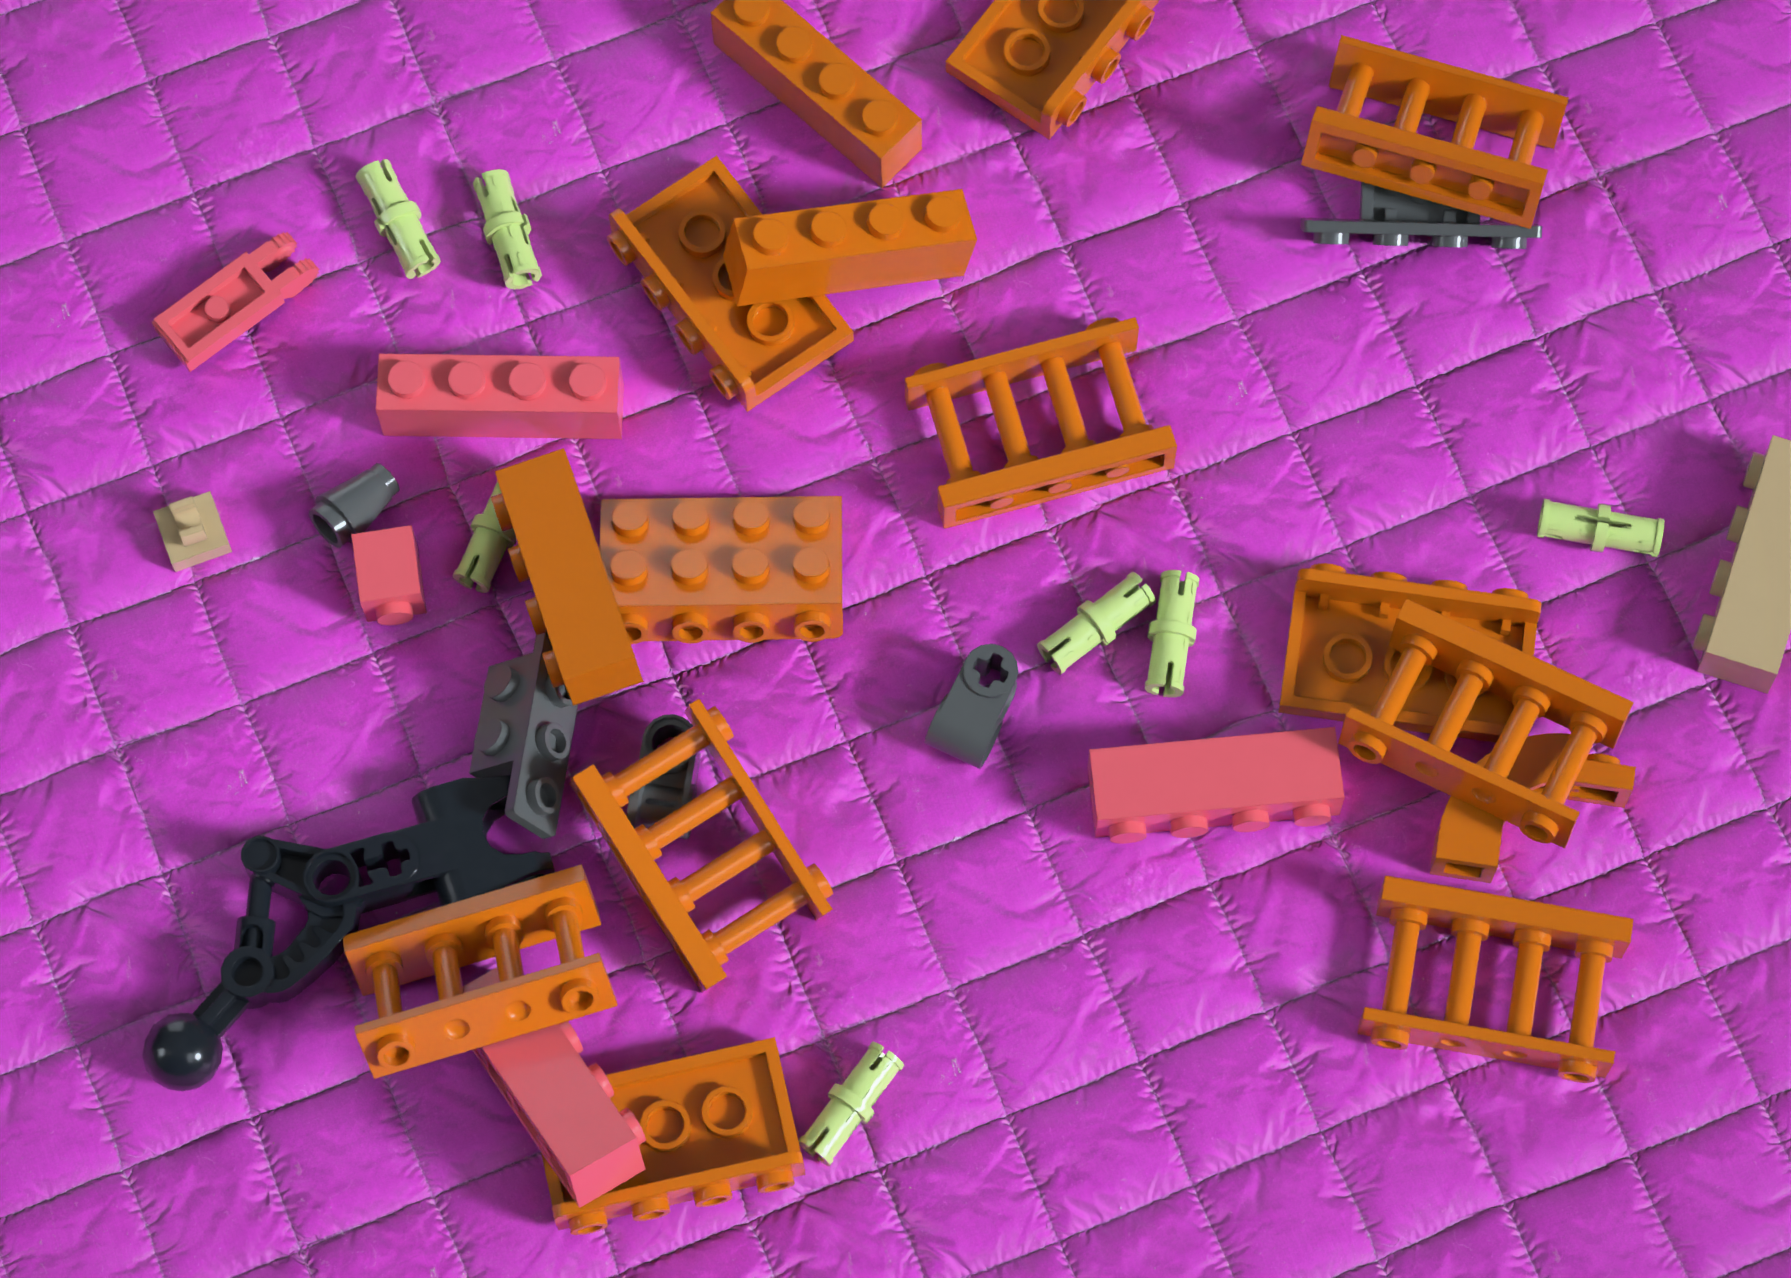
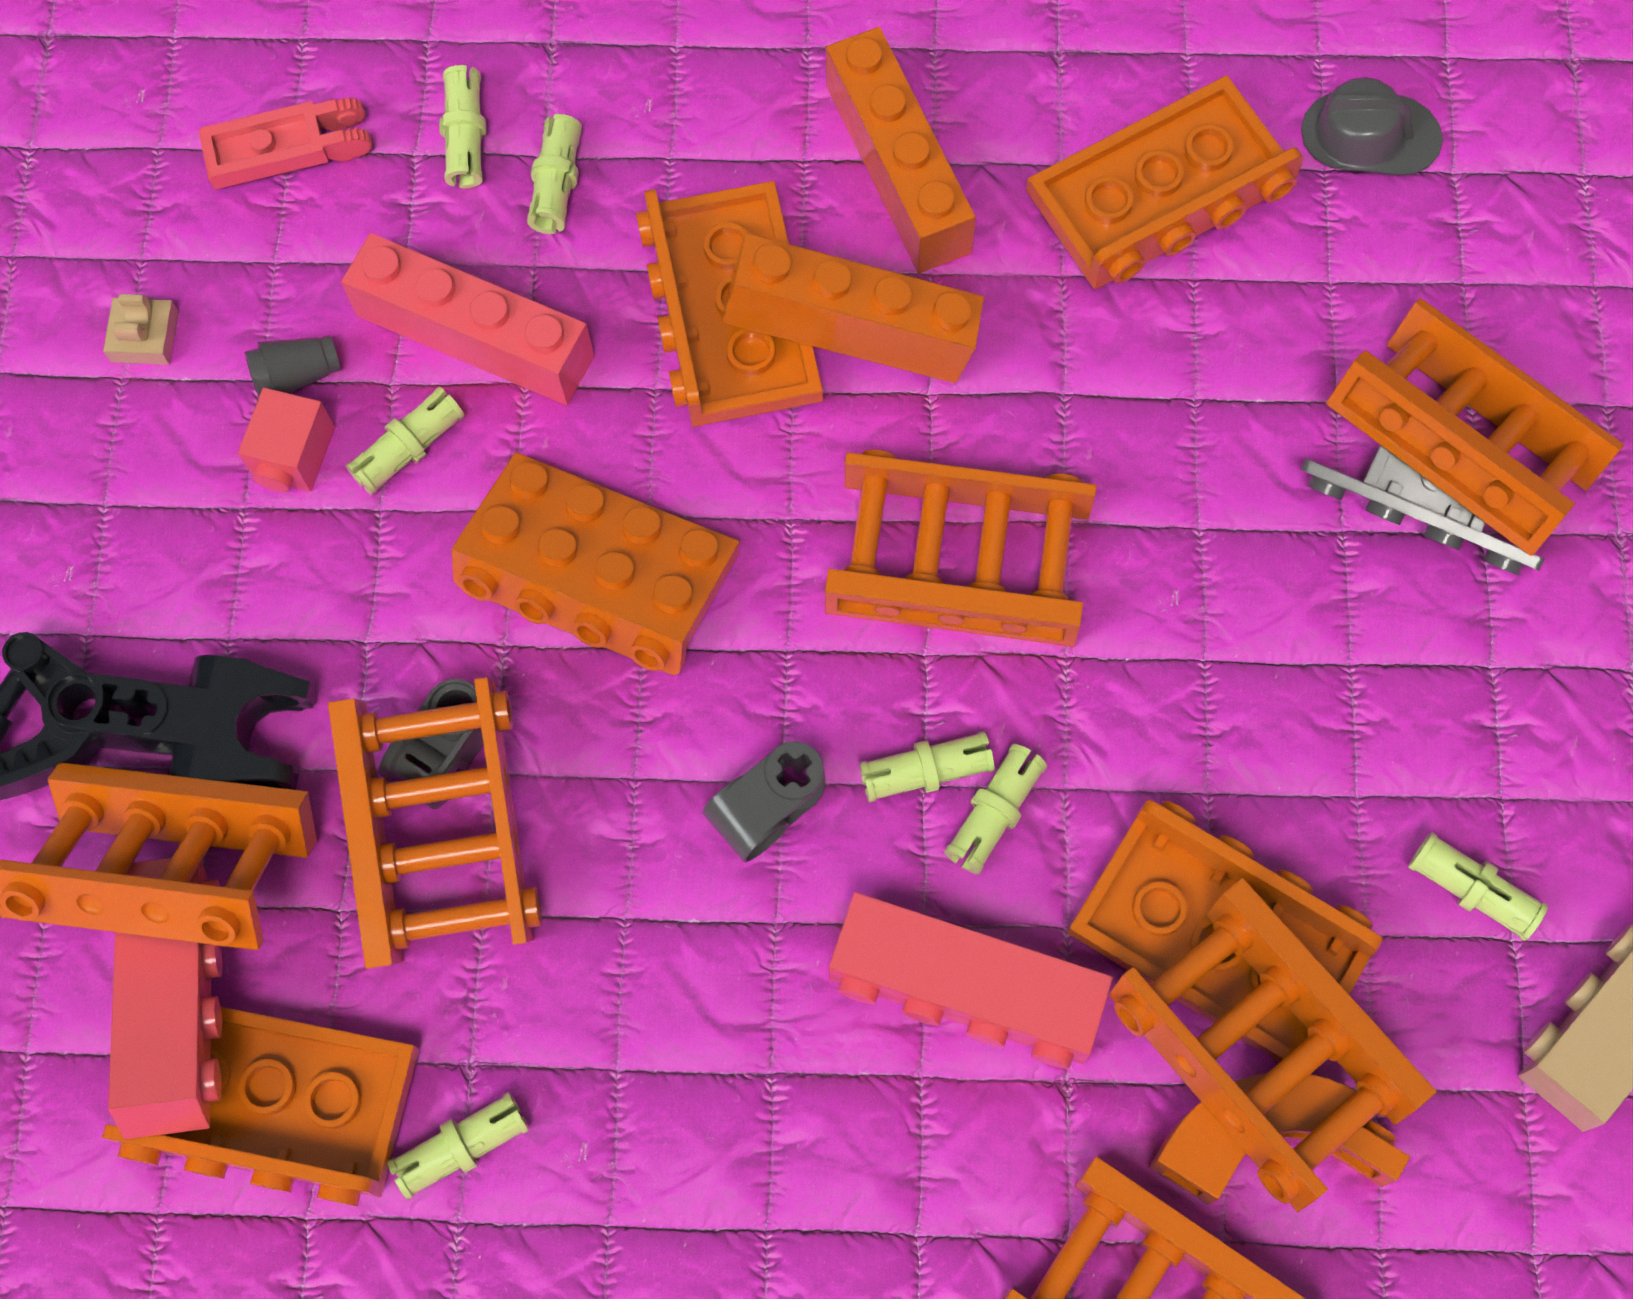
camera: 25 degrees right, 0 degrees up
dark grey bracket [469,632,578,839] -> none
orange brick [491,448,644,706] -> none

